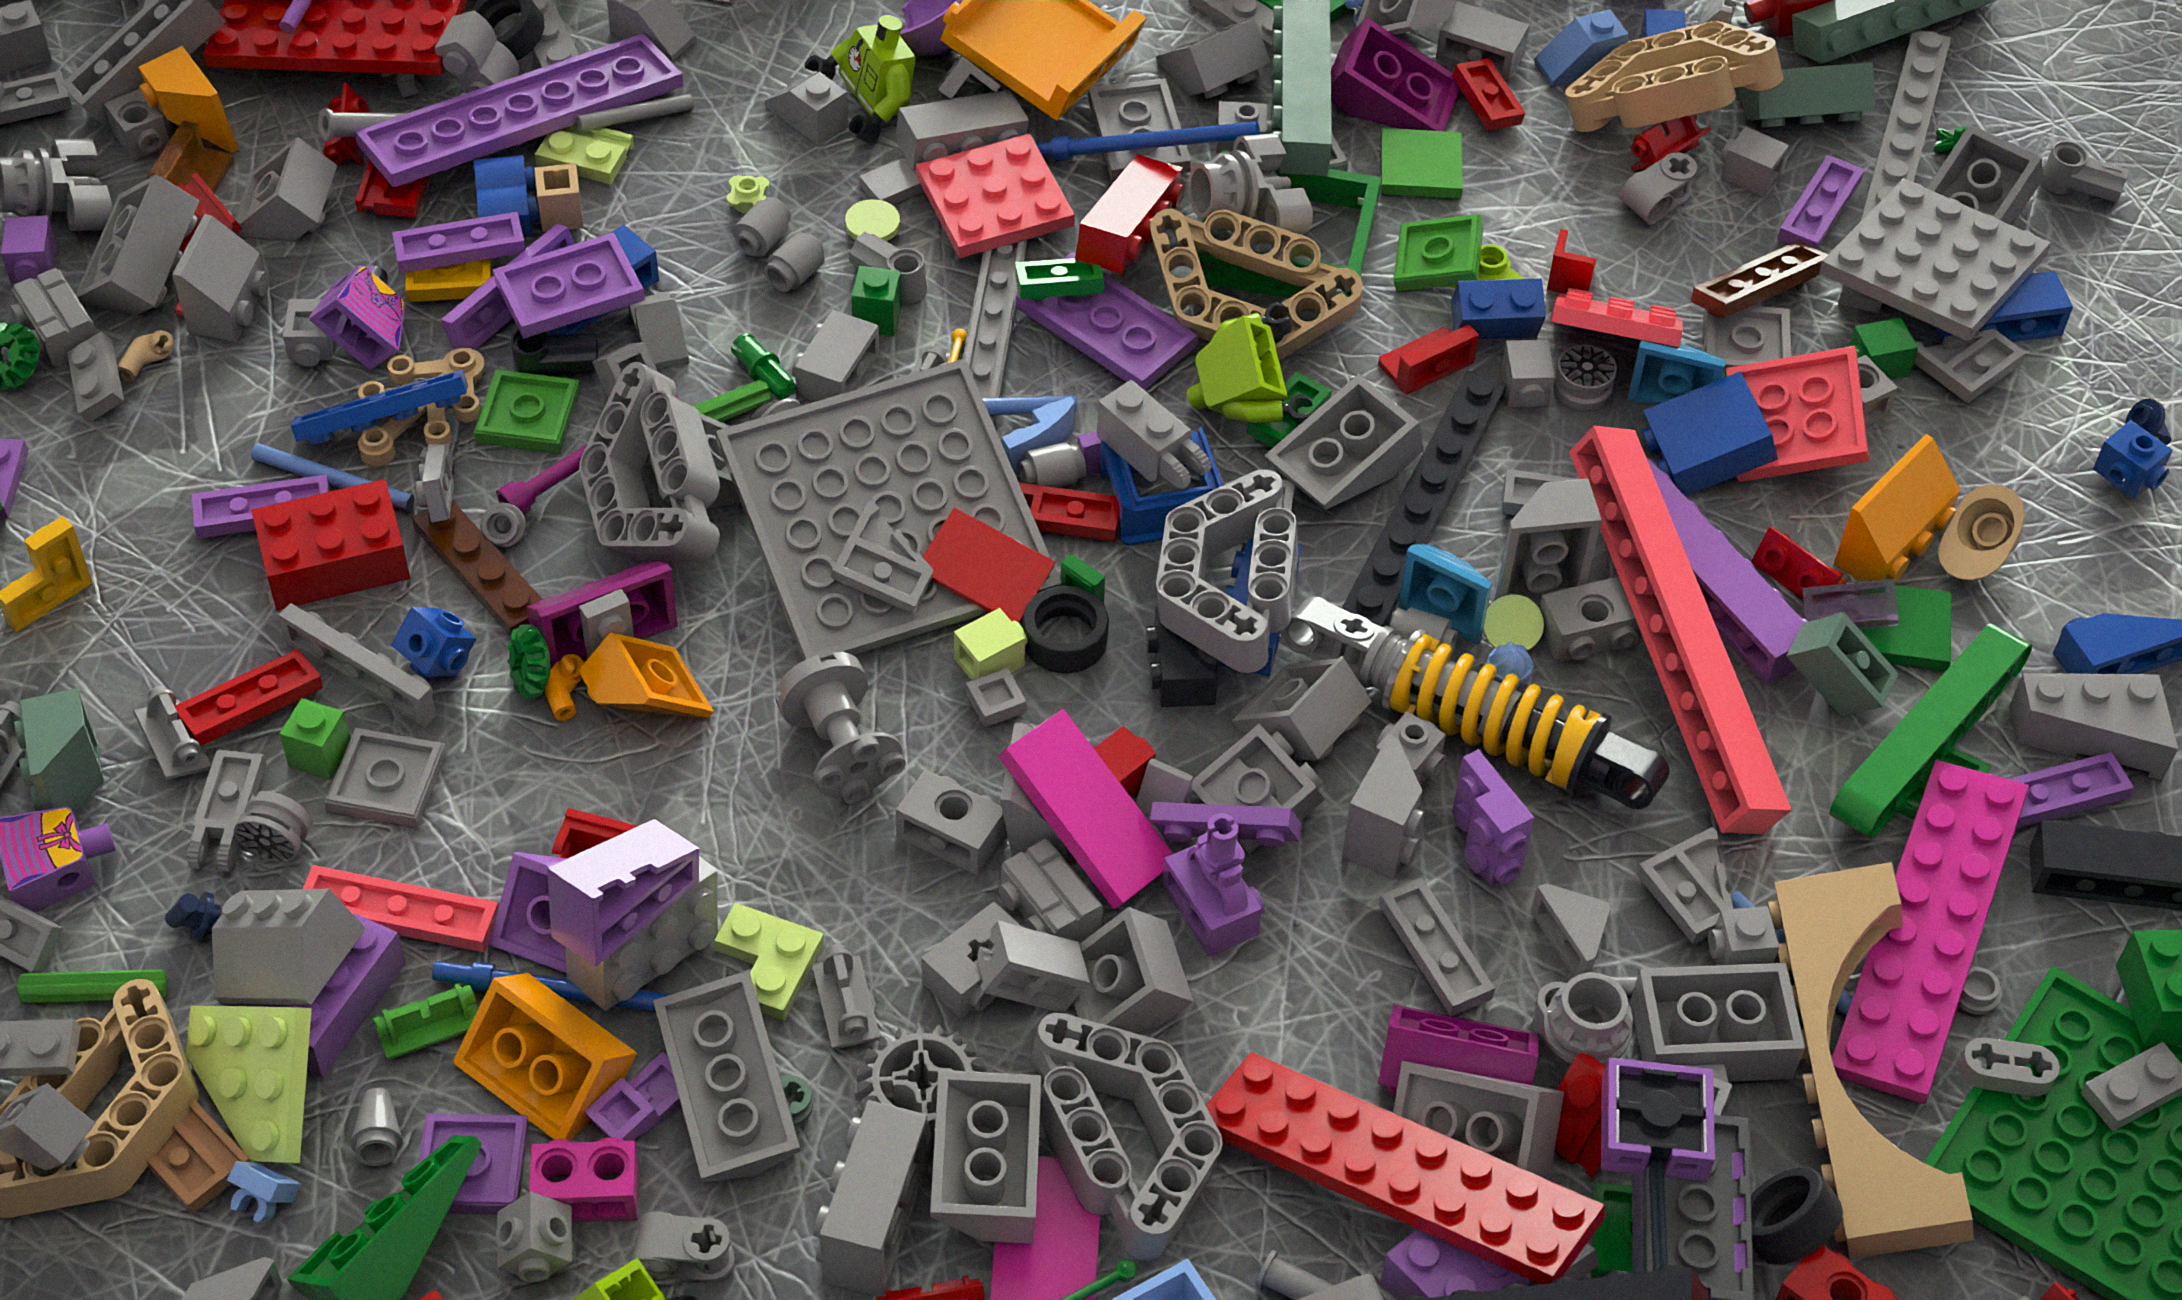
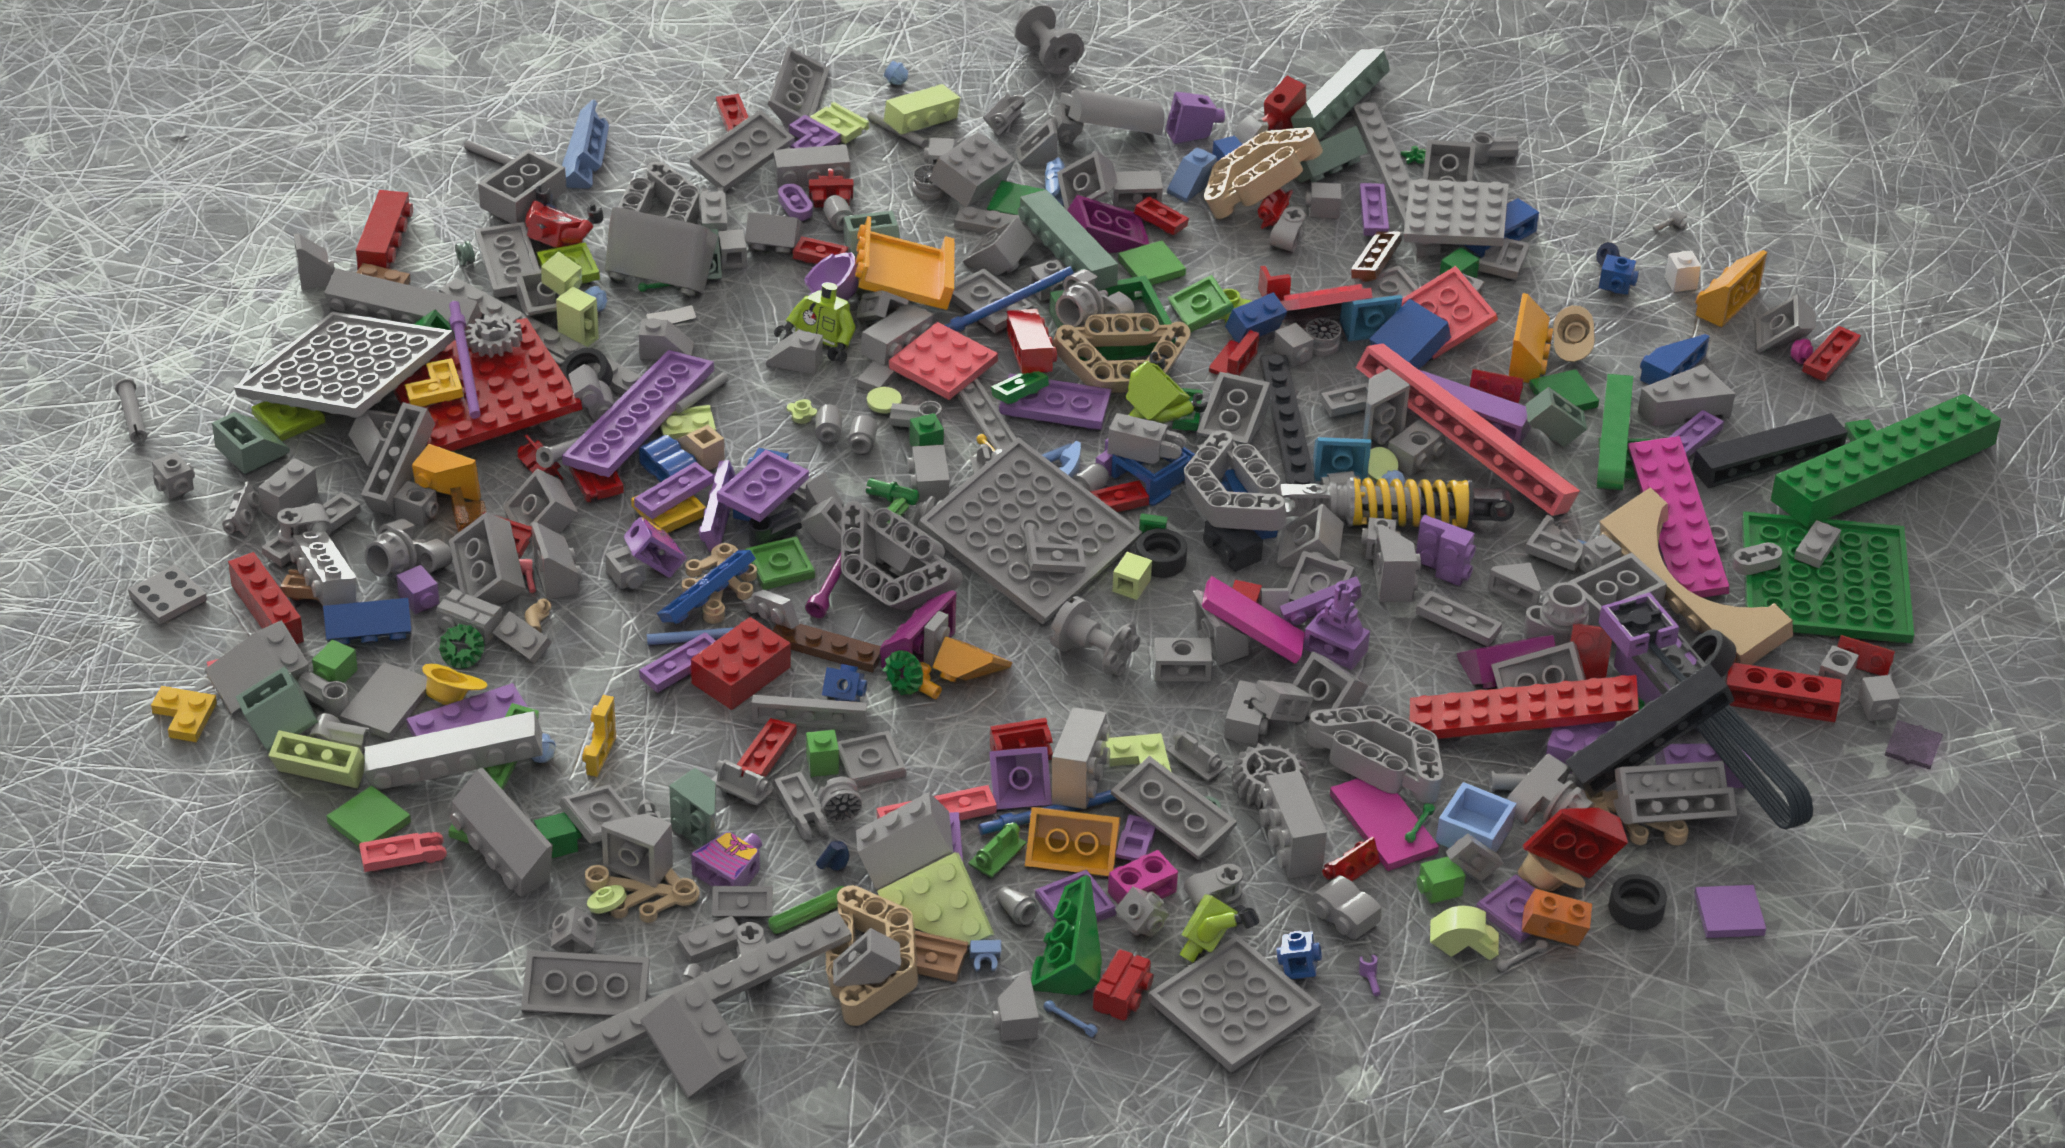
camera: 30 degrees left, 10 degrees down
light grey plate [481,503,526,547] -> none
medium lavender wedge [548,819,699,967] -> none
red piece [922,507,1056,623] -> none
light grey slope [930,1070,1041,1244] -> none
light grey plate [966,668,1027,728] -> none
light grey brick [998,839,1103,942] -> none
clear purple plate [1802,579,1899,629] -> none

